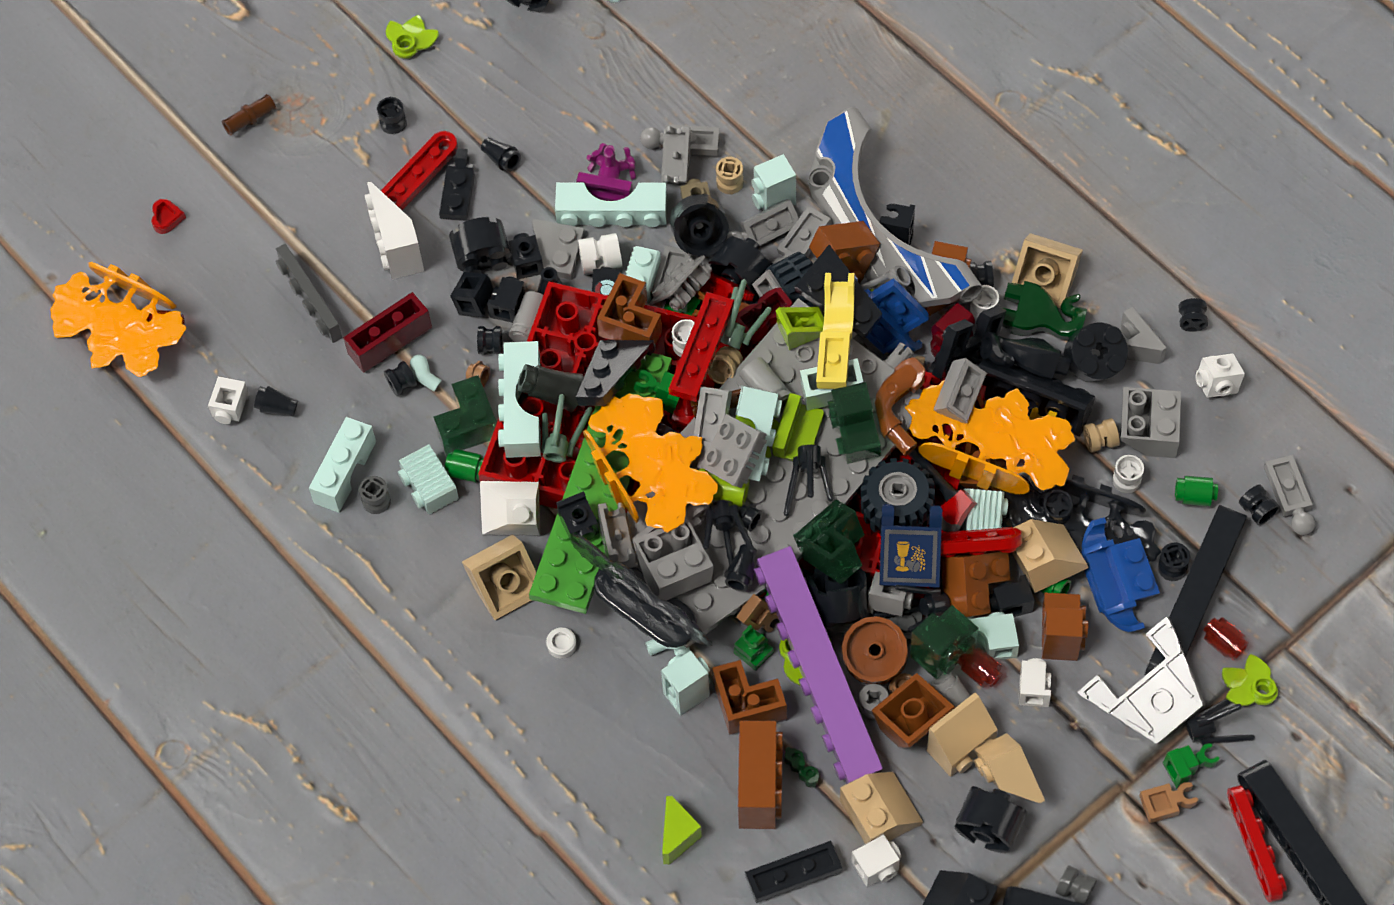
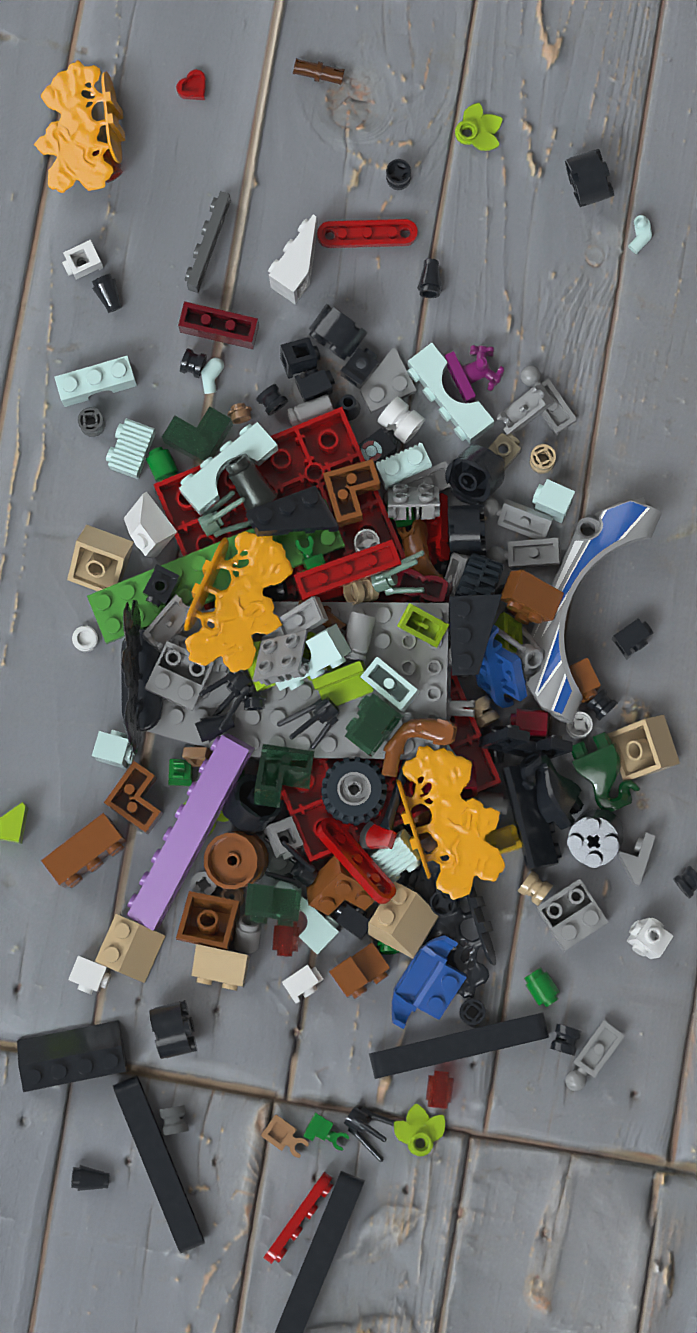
camera: 55 degrees right, 20 degrees up
black hinge [439,148,475,221] -> none
black plate [745,840,842,903] -> none
dark green piece [784,747,819,787] -> none
light yellow piece [816,273,855,389] -> none
black hinge [879,204,915,246] -> none
dark blue flag [879,504,942,587] -> none
light grey slope [934,358,987,423] -> none
tan slope [974,733,1045,803] -> none
wing [1077,617,1205,744] -> none
white wheel [1112,455,1144,494] -> none
none -> black brick [612,618,654,660]

